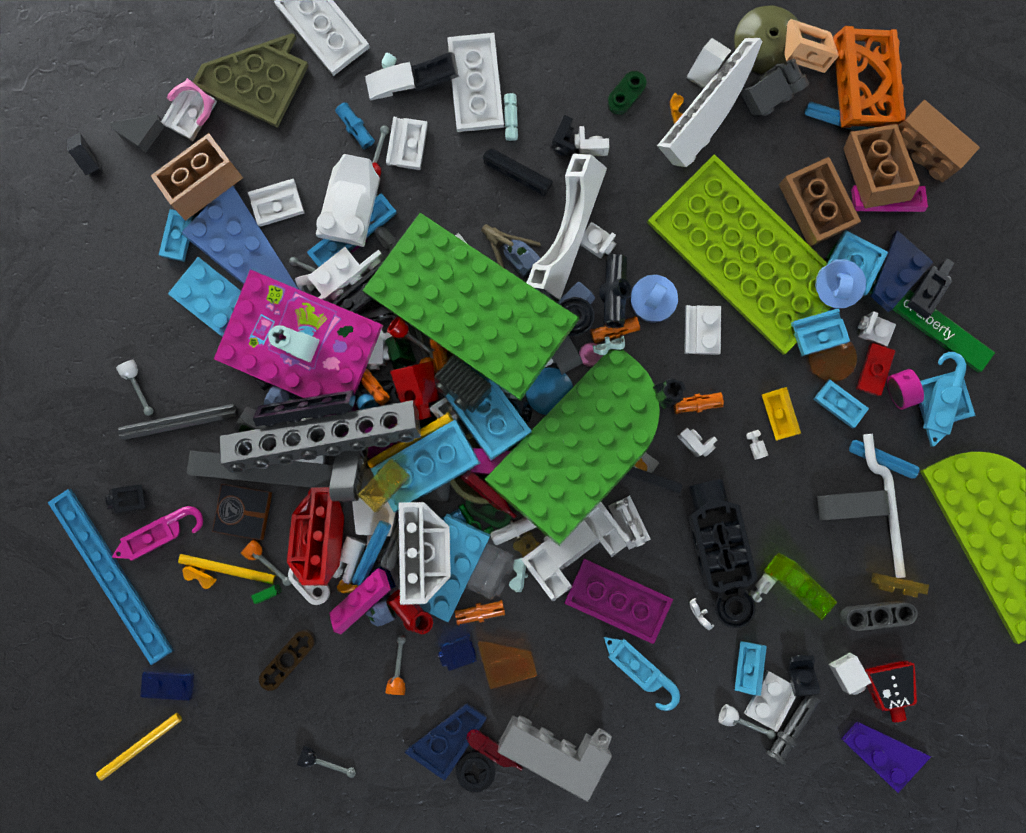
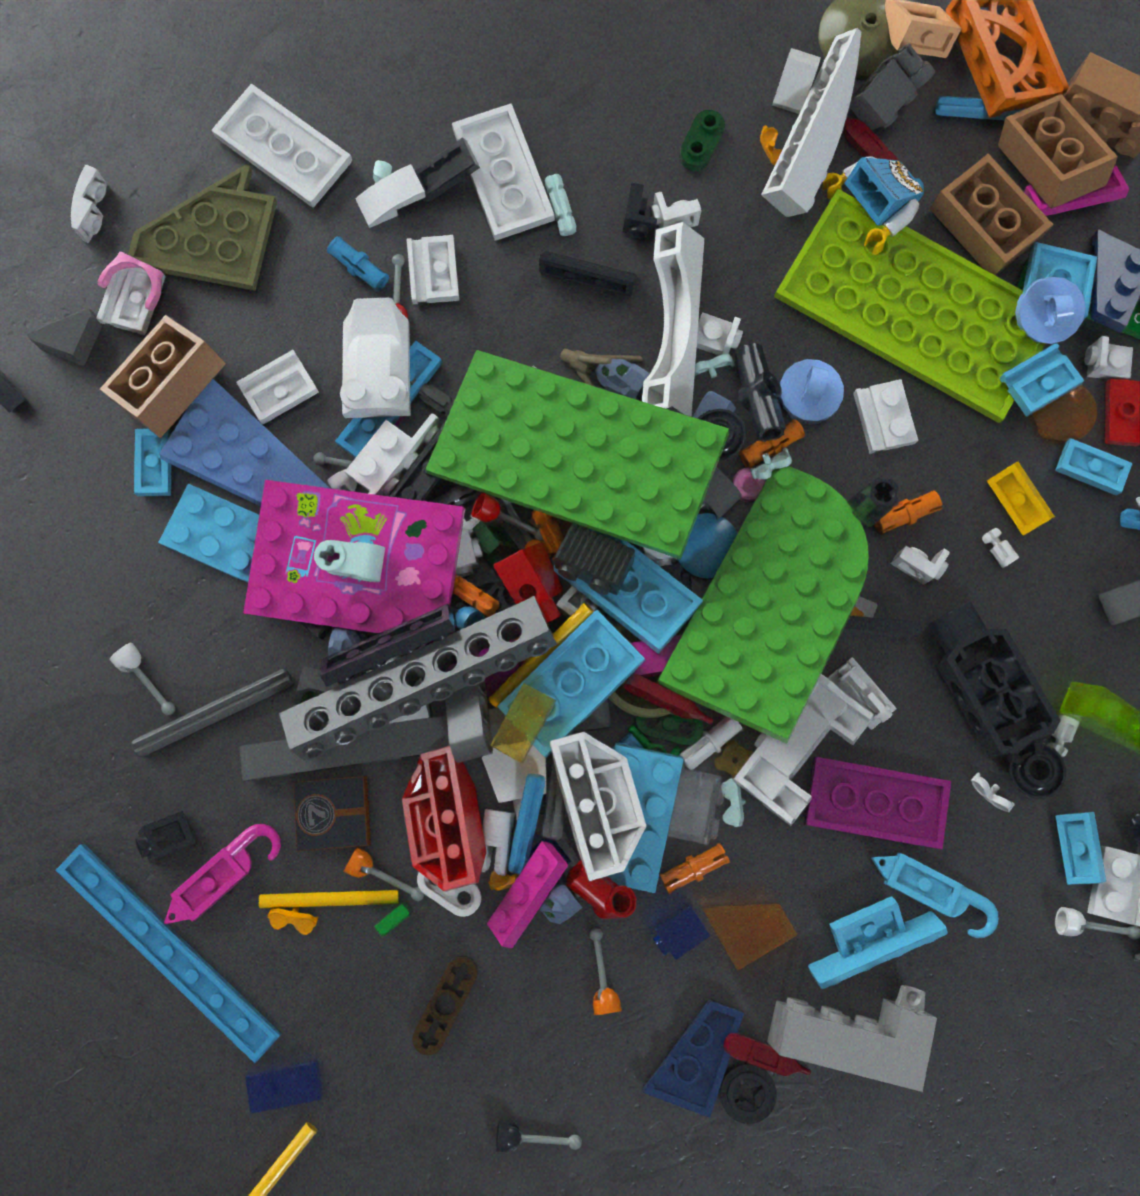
camera: 20 degrees left, 5 degrees down
none -> white slope [71,164,108,243]
none -> light aqua piece [694,354,735,379]
none -> medium azure bracket [808,896,948,989]
none -> torso [822,156,924,255]
none -> dark red piece [843,117,899,161]

